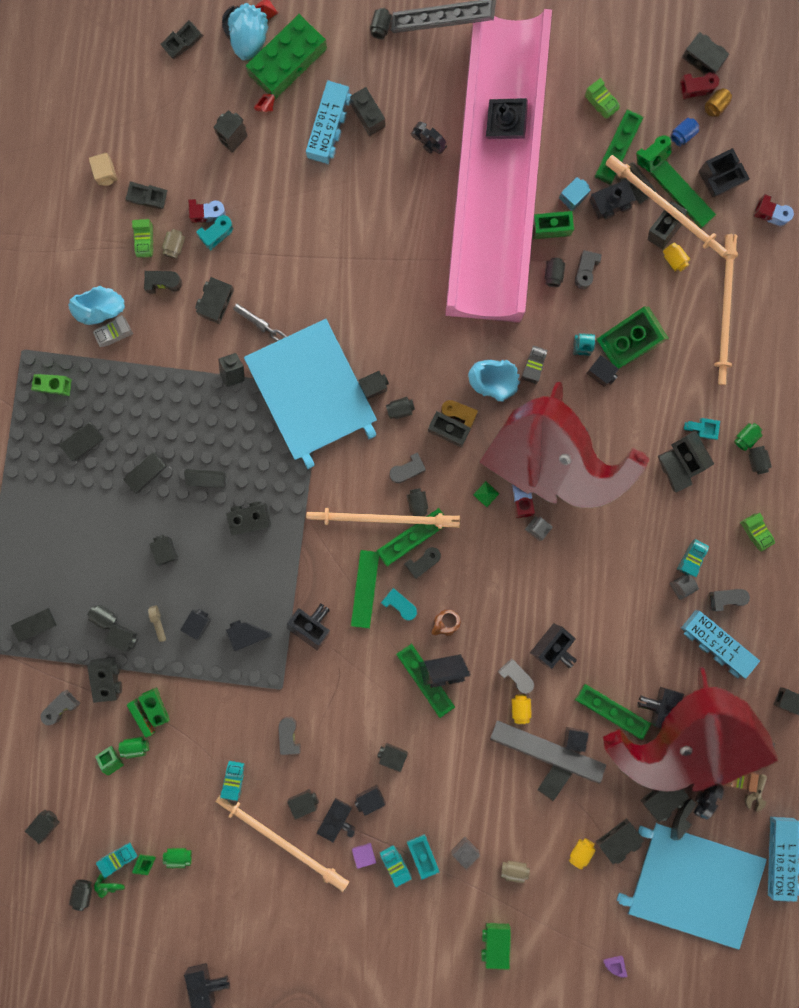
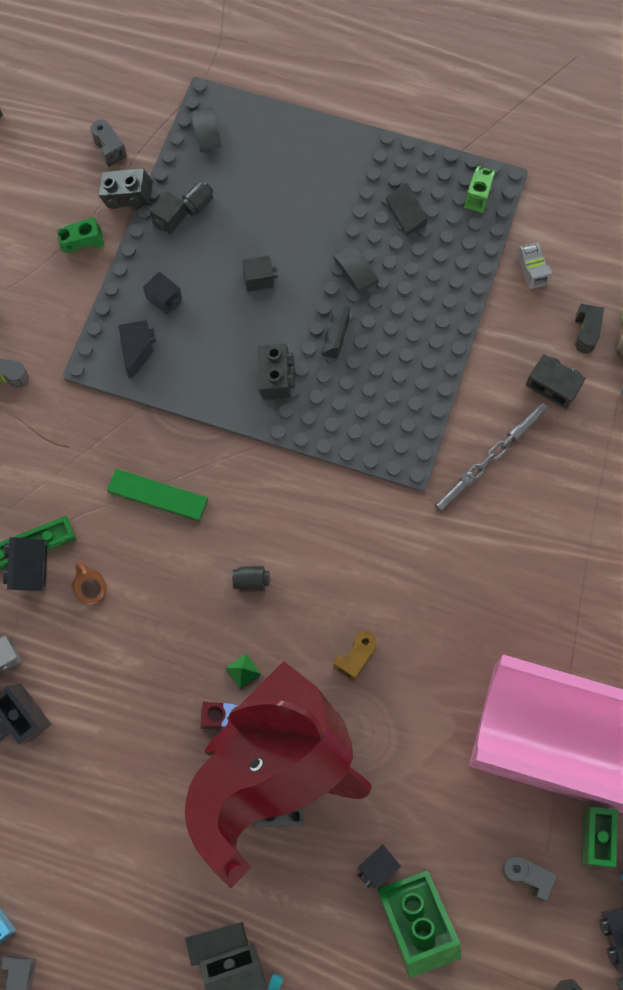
camera: 105 degrees right, 15 degrees down
medium azure piece [68,286,125,325] -> none
green slope [95,746,124,776] -> none
green brick [119,736,149,759] -> none
green tile [126,699,156,738] -> none
dark tan bar [148,605,166,642] -> none
pearl dark grey brick [218,353,245,387] -> none
medium azure flag [244,319,377,469] -> none
black brick [286,603,330,651] -> none
light nougat bar [306,508,460,529] -> none
pearl dark grey brick [358,371,389,400] -> none
green tile [376,508,444,567] -> none
teal leg [381,588,417,620] -> none
pearl dark grey brick [386,397,415,420] -> none
dark grey leg [390,452,426,483] -> none
pearl dark grey leg [404,547,441,579] -> none
pearl dark grey brick [428,411,471,448] -> none
medium azure piece [468,360,520,402] -> none
dark grey leg [521,345,548,384] -> none
dark grey leg [525,516,553,541] -> none
pearl dark grey brick [544,258,565,287] -> none
teal leg [573,333,595,356] -> none
dark grey leg [669,575,699,600] -> none
teal leg [676,539,709,577] -> none

